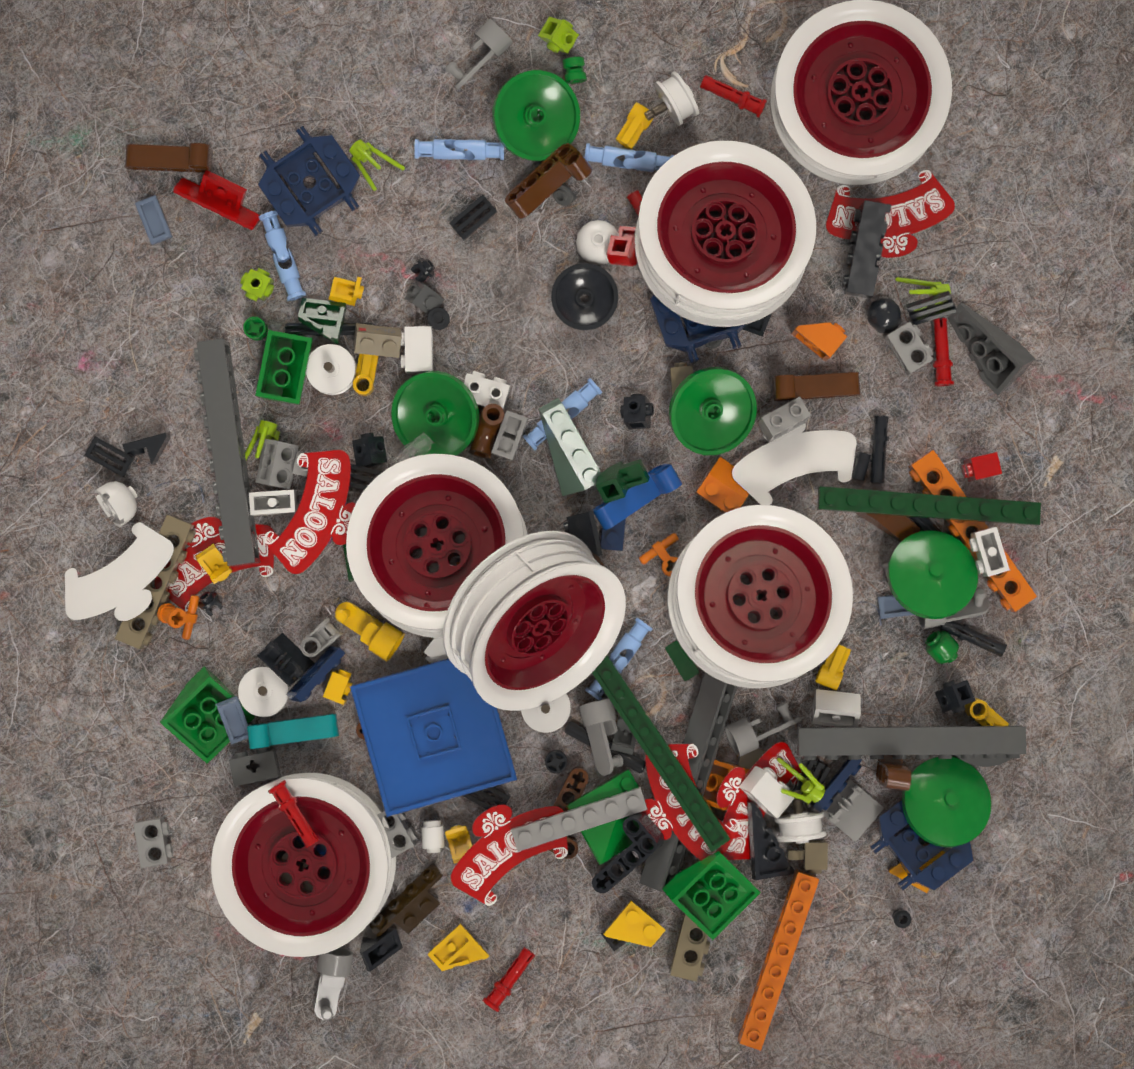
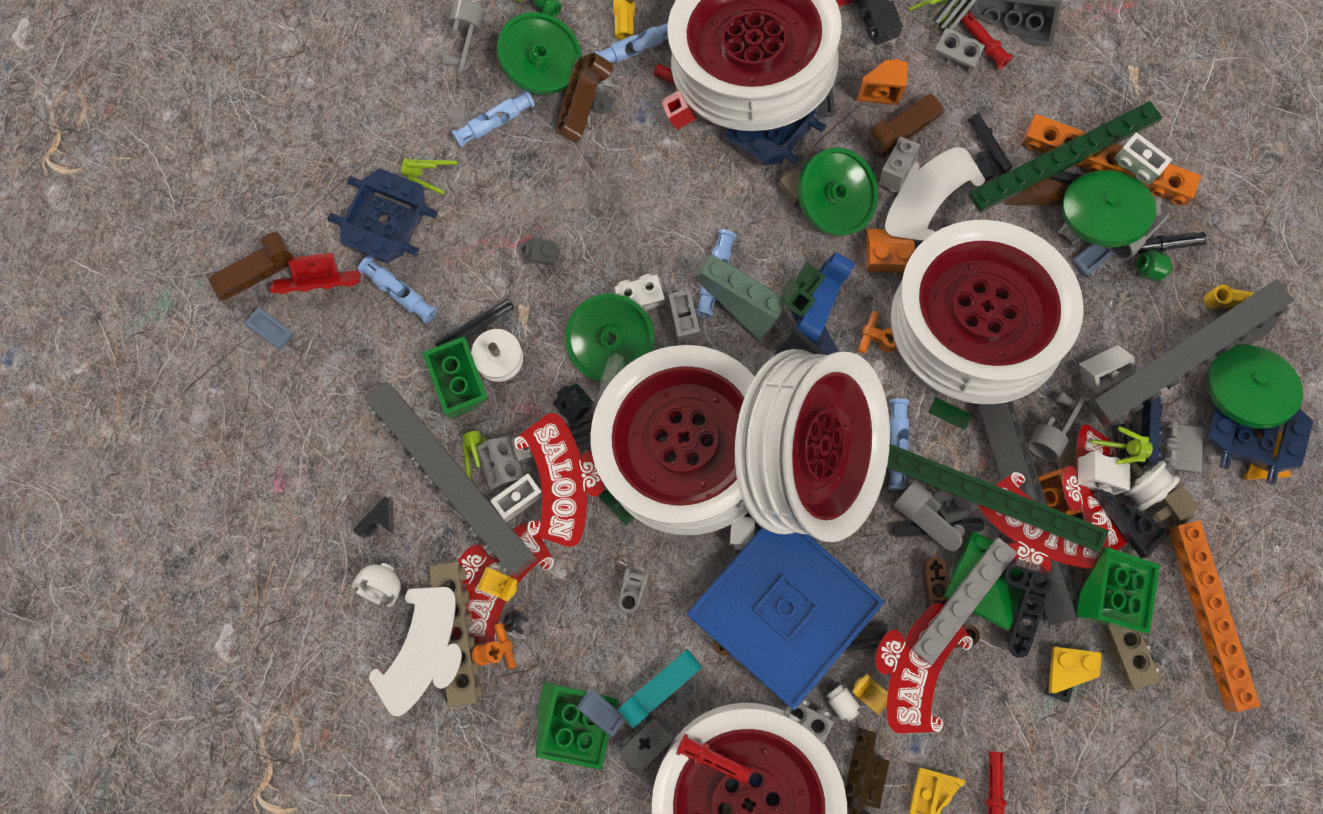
camera: 30 degrees left, 10 degrees down
black tile [84,436,135,478] -> none
white wheel [238,667,289,717] -> none
lime brick [240,268,274,302] -> none
green wheel [243,317,268,341] -> none
black hinge [257,632,314,687] -> none
dark blue plate [286,646,345,702] -> none
wing [298,298,347,344] -> none
yellow brick [323,669,353,705] -> none
yellow bracket [329,276,364,306] -> none
yellow piece [335,602,405,662] -> none
dark tan brick [353,323,402,358] -> none
yellow piece [353,354,379,396] -> none
white brick [401,326,433,374] -> none
black plate [410,258,435,283] -> none
black plate [427,308,450,330] -> none
black tile [449,194,497,241] -> none
reddish brown cylinder [469,404,504,459] -> none
white wheel [521,693,571,733] -> none
black wheel [545,750,567,773] -> none
black dish [551,263,618,331] -> none
white cylinder [576,220,619,265] -> none
black brick [620,394,654,430] -> none
yellow piece [815,644,851,691] -> none
black hair [867,298,901,333] -> none
reddish brown beam [876,755,911,791] -> none
black pin [892,909,912,928] -> none
black brick [935,680,976,714] -> none
red brick [961,452,1002,482] -> none

